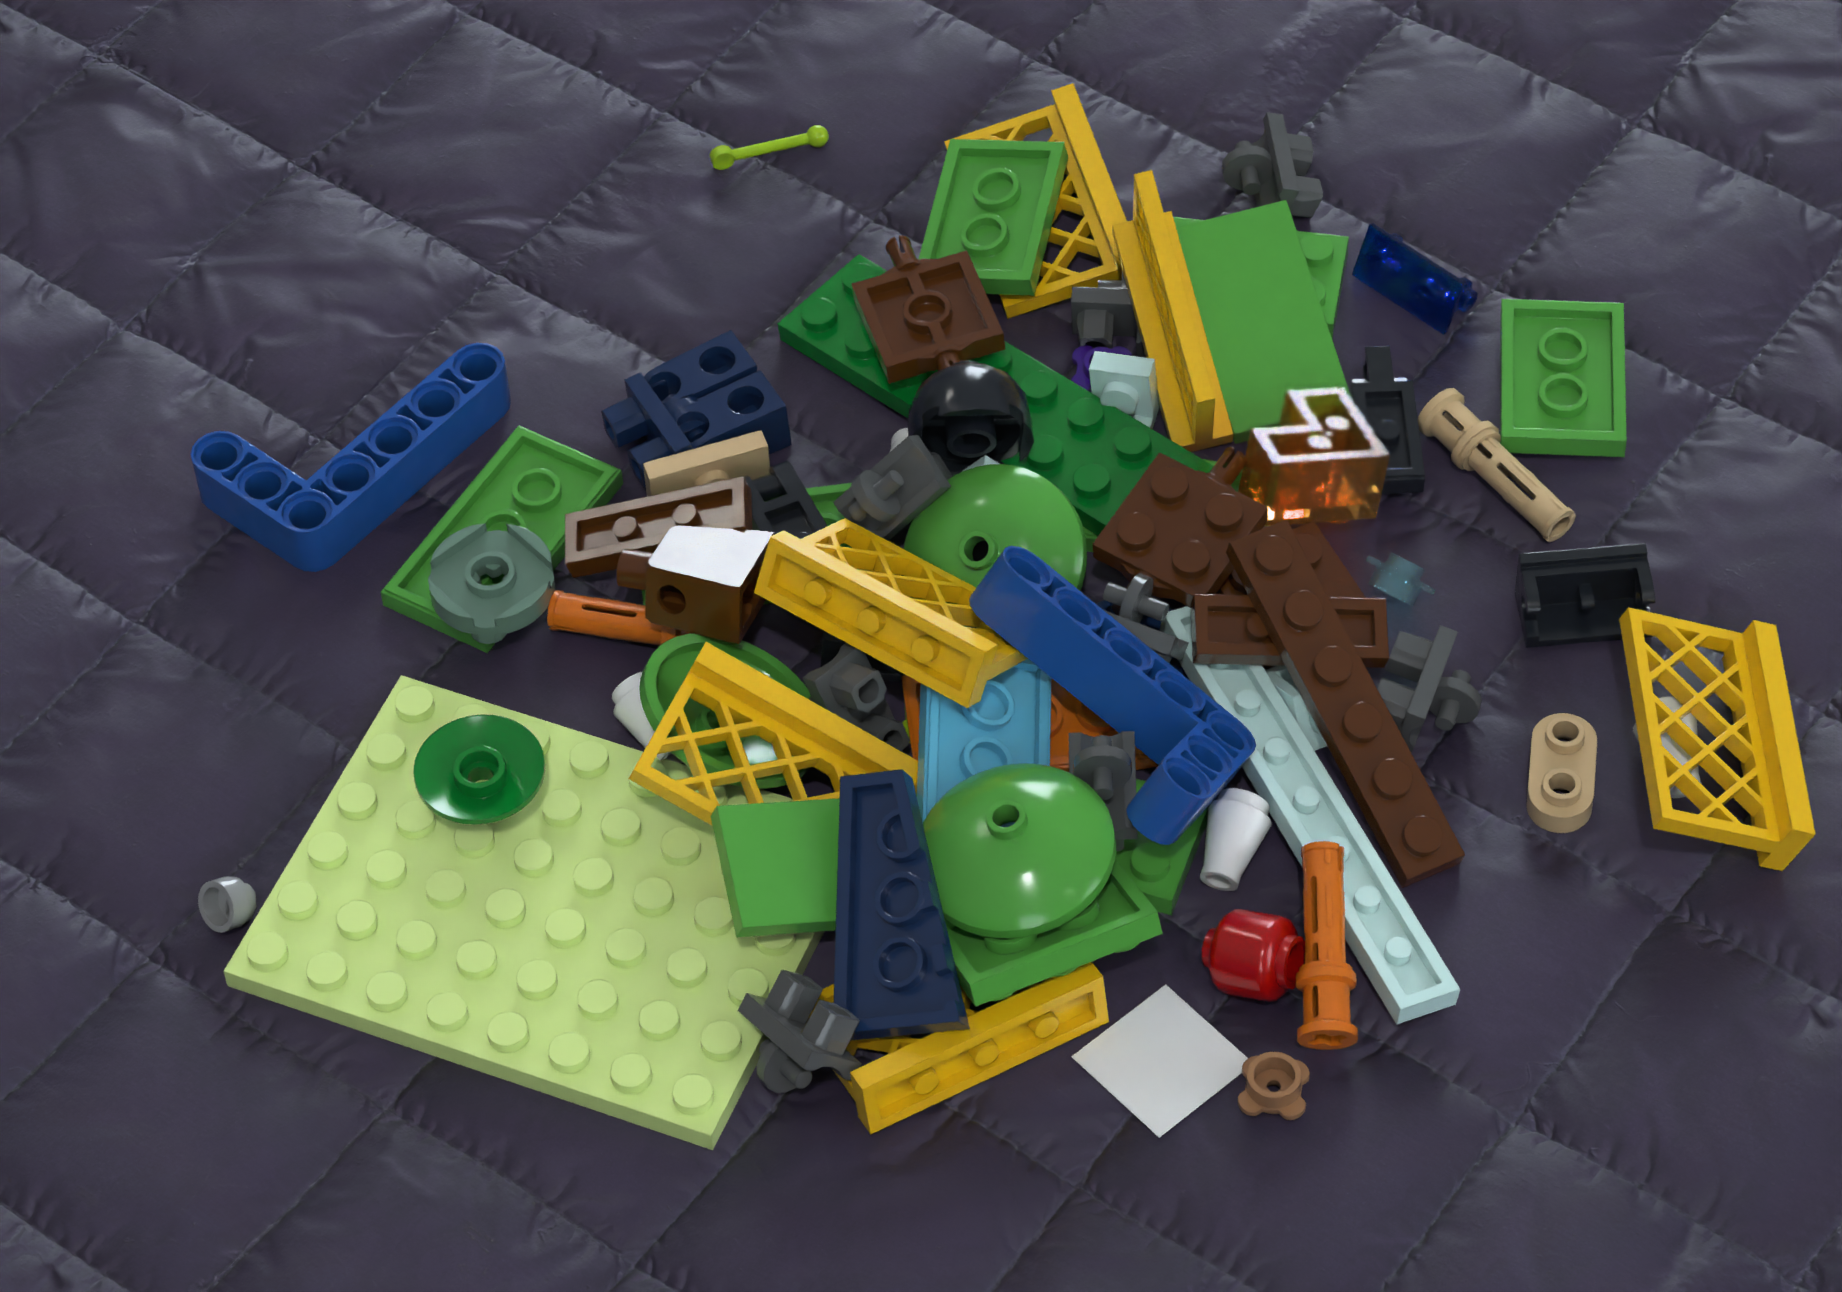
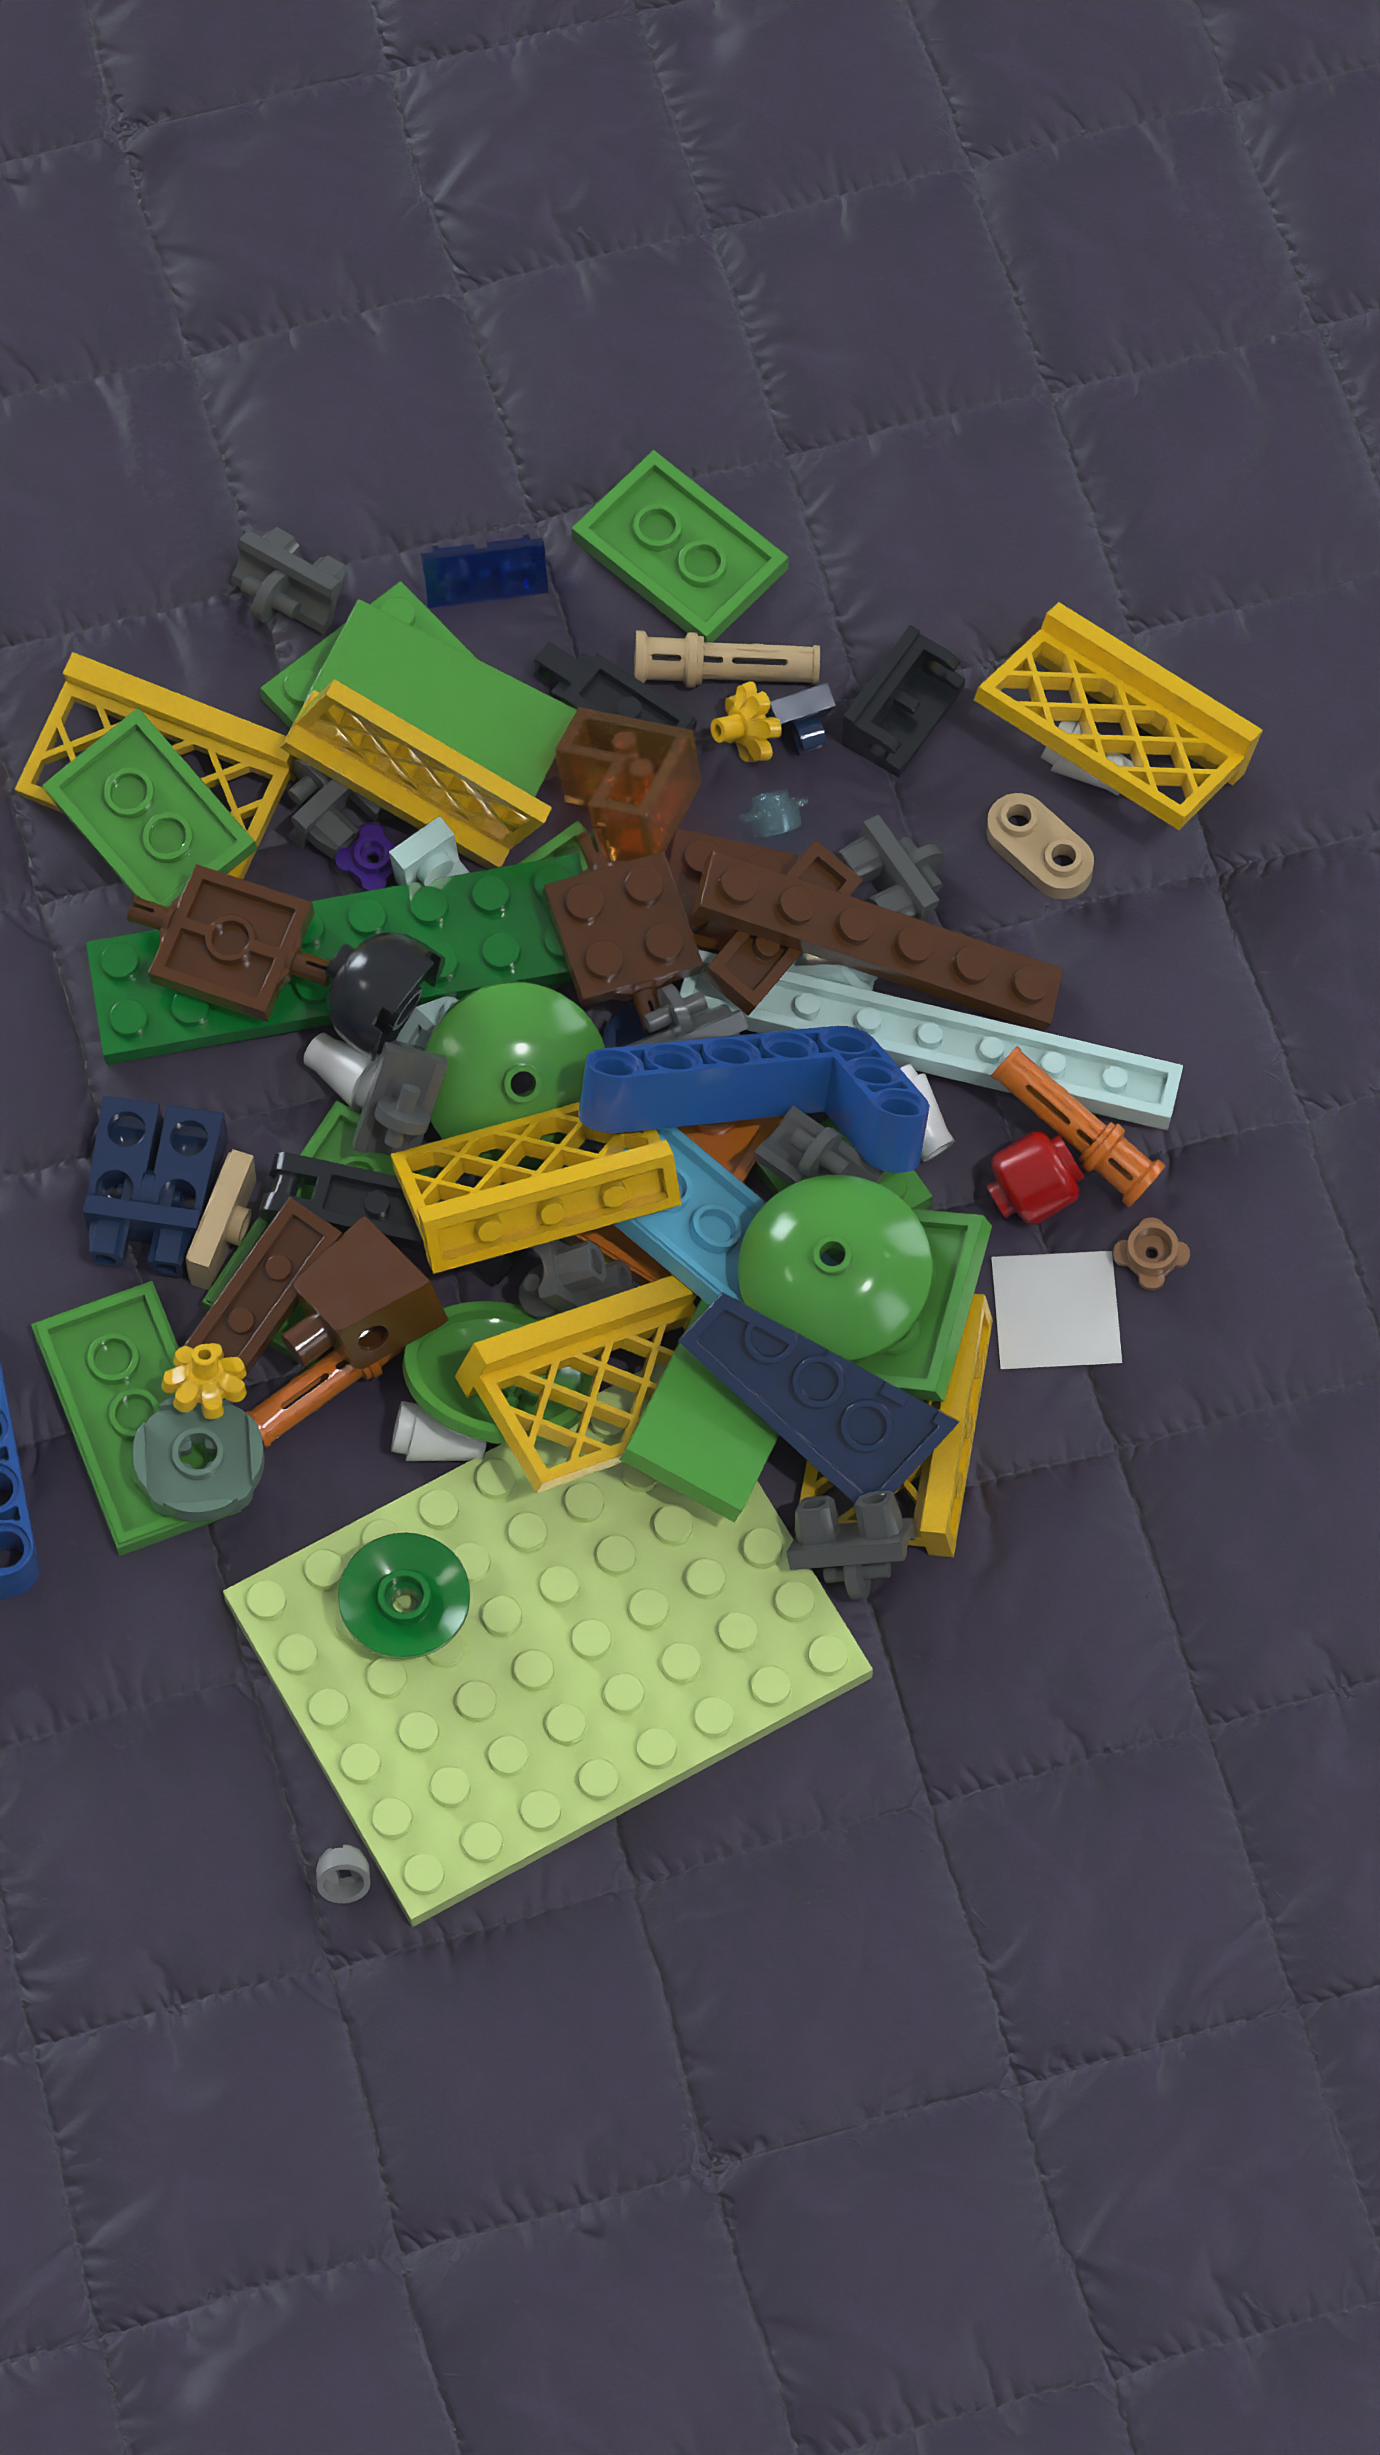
camera: 55 degrees left, 15 degrees up
none -> yellow plant [162,1343,247,1420]
none -> yellow plant [711,681,781,762]
none -> tile [765,682,836,756]

